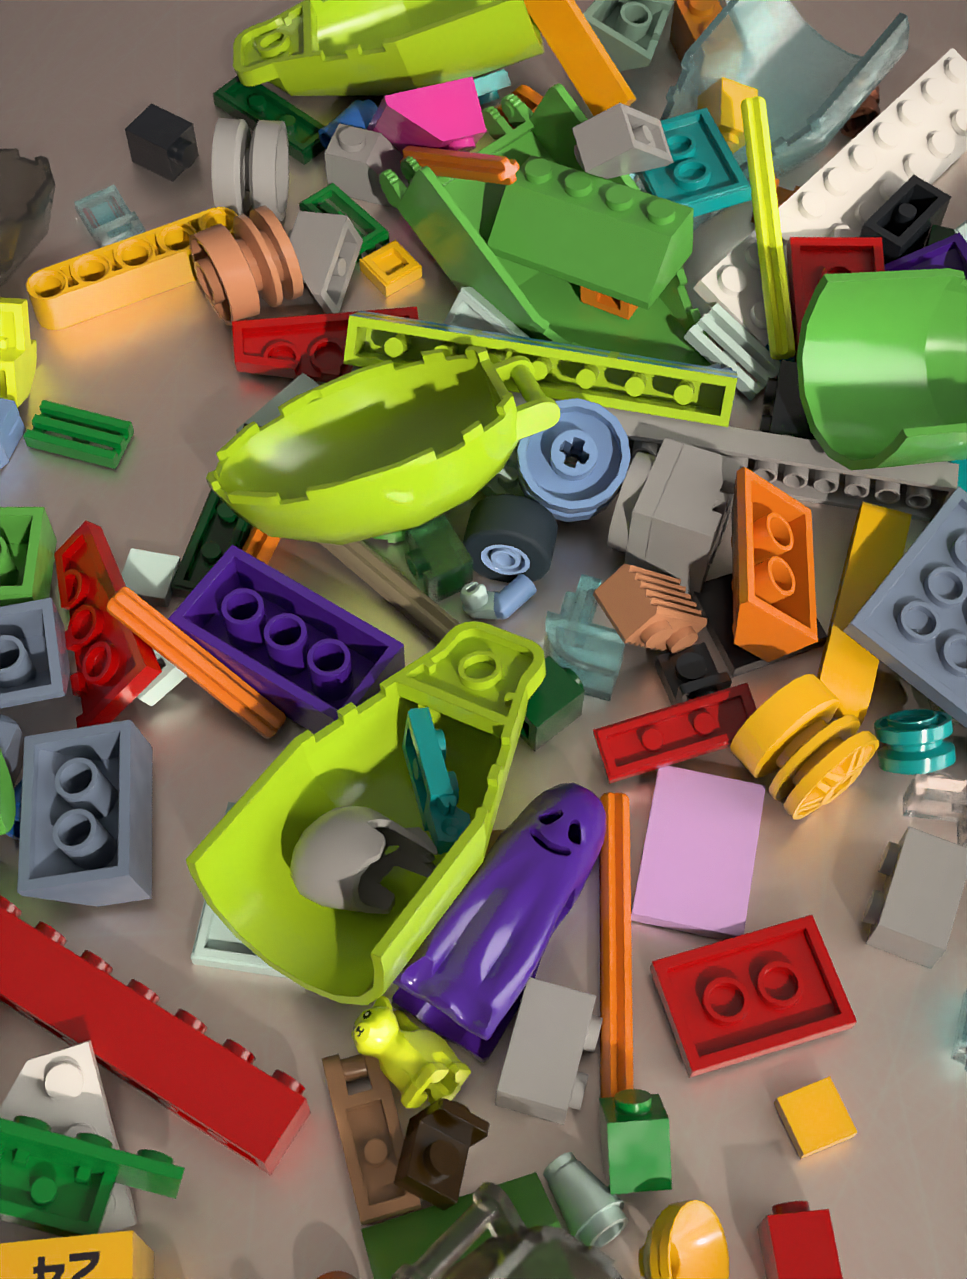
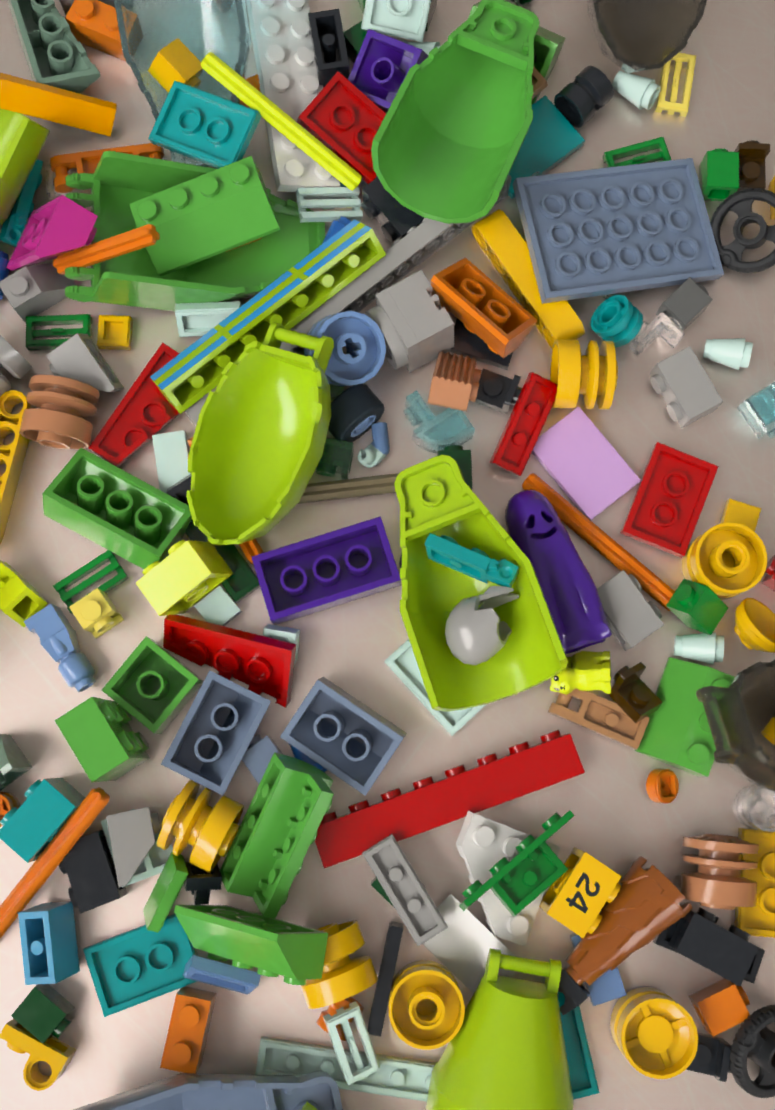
camera: 50 degrees left, 20 degrees up
orange axle [106,587,286,739] -> none
light grey slope [572,103,673,179] -> none
none -> bright green slope [42,448,192,569]
none -> light yellow brick [69,588,124,639]
none -> neon yellow brick [136,540,234,616]
none -> yellow wheel [682,522,767,600]

